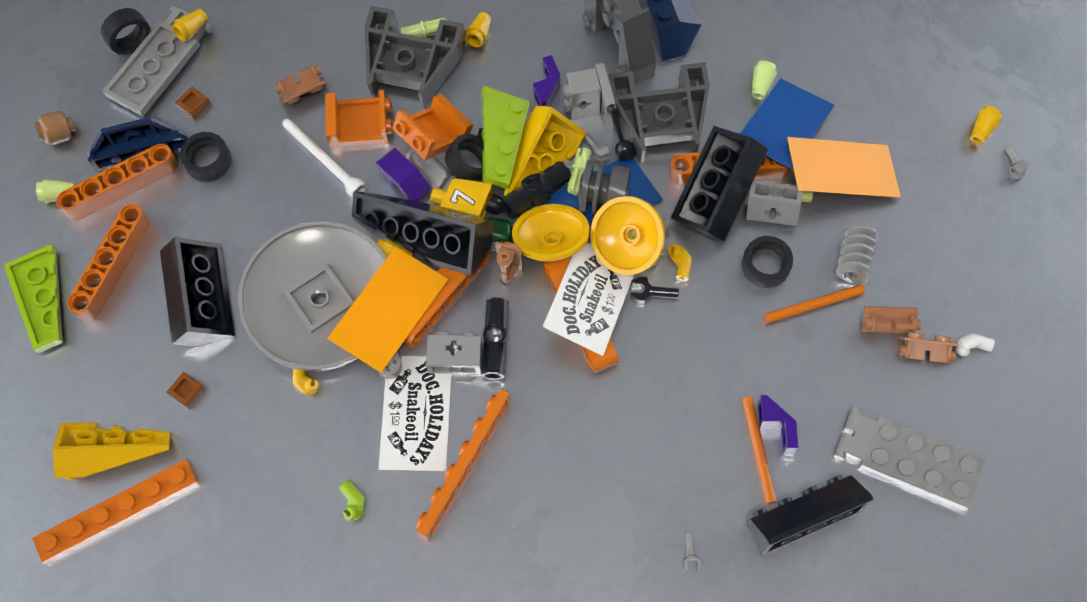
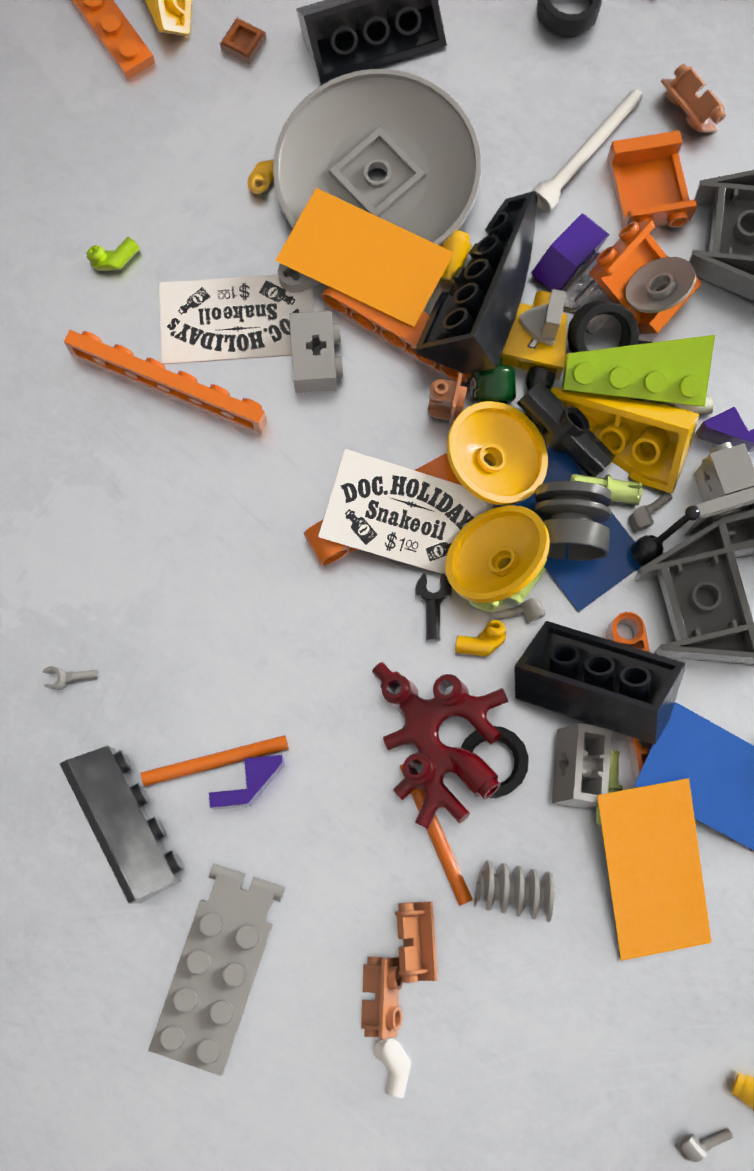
camera: 80 degrees right, 10 degrees up
black piece [481,297,509,380] -> none
none -> dark red plant [372,662,508,829]
none -> light grey tile [519,289,566,346]
none -> light grey dish [625,257,696,313]

